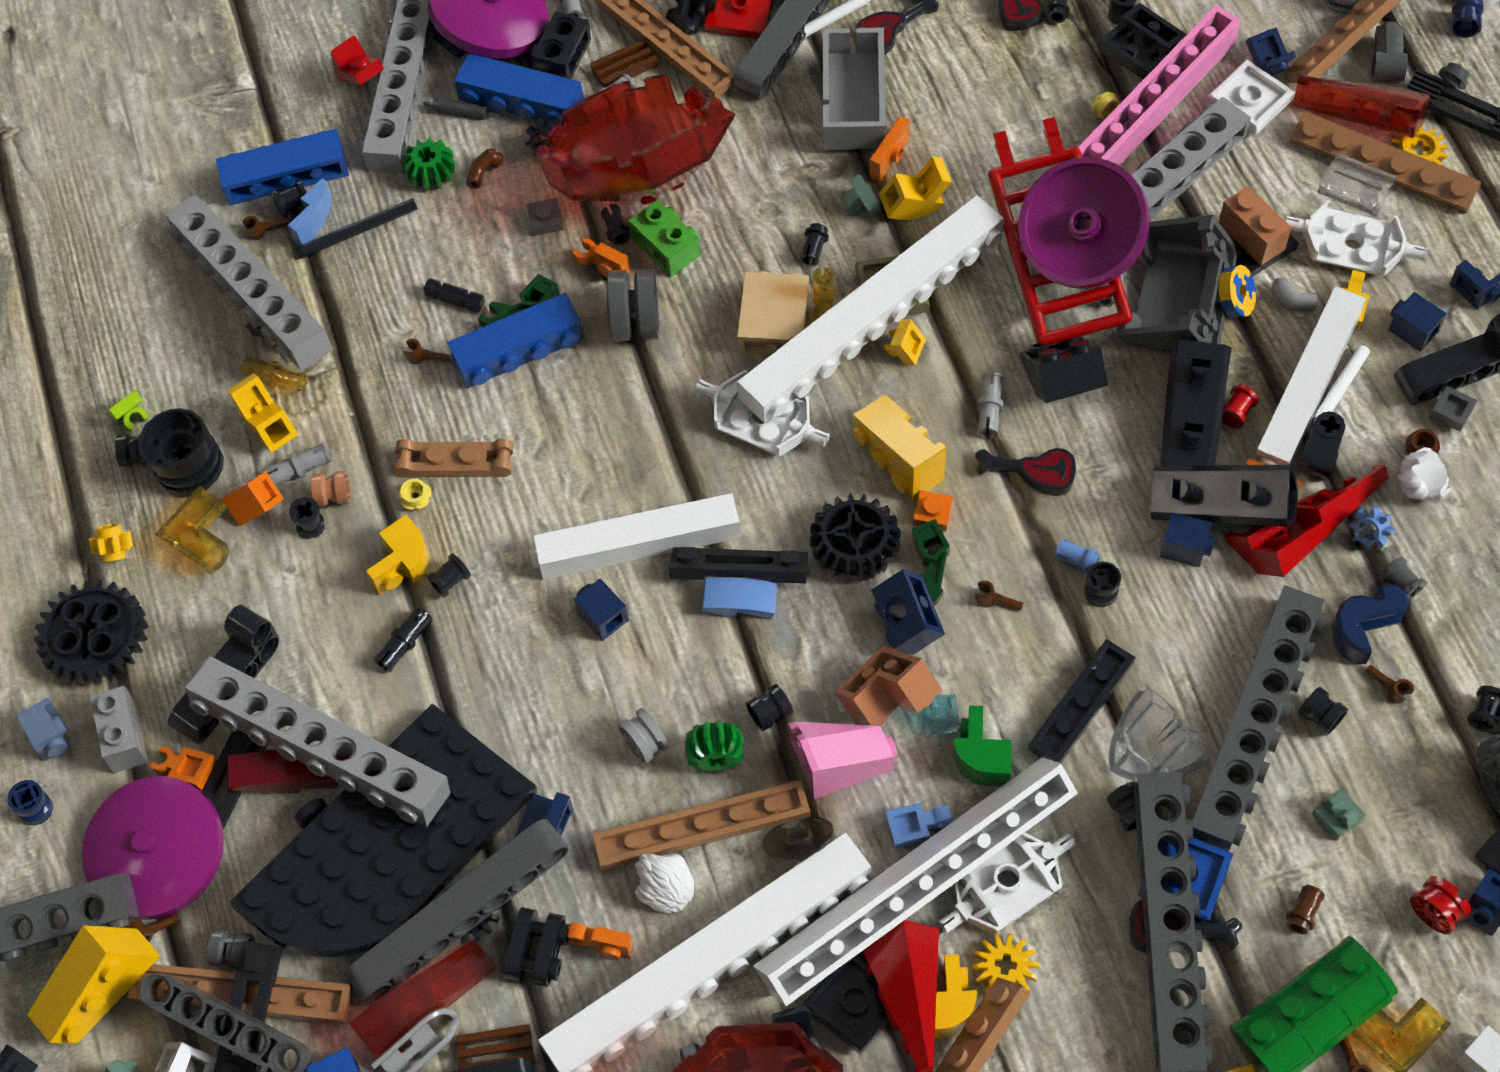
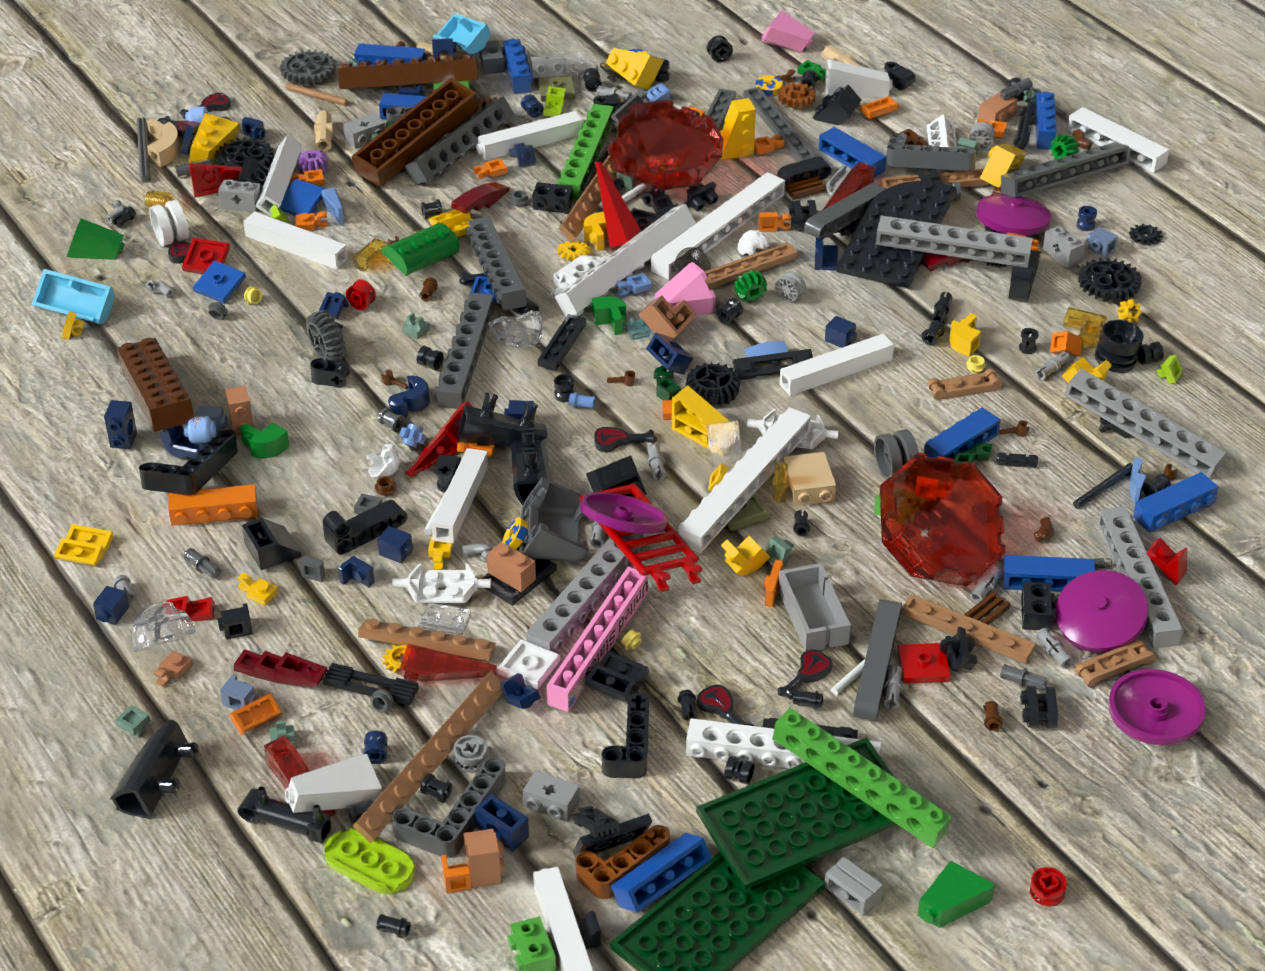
camera: 160 degrees right, 20 degrees down
nougat wheel [311,471,351,507] -> none
green gear [402,137,456,191] -> none
black gear [525,118,564,158] -> none
red bush [1222,384,1259,429] -> none
dark grey piece [1371,22,1408,81] -> none

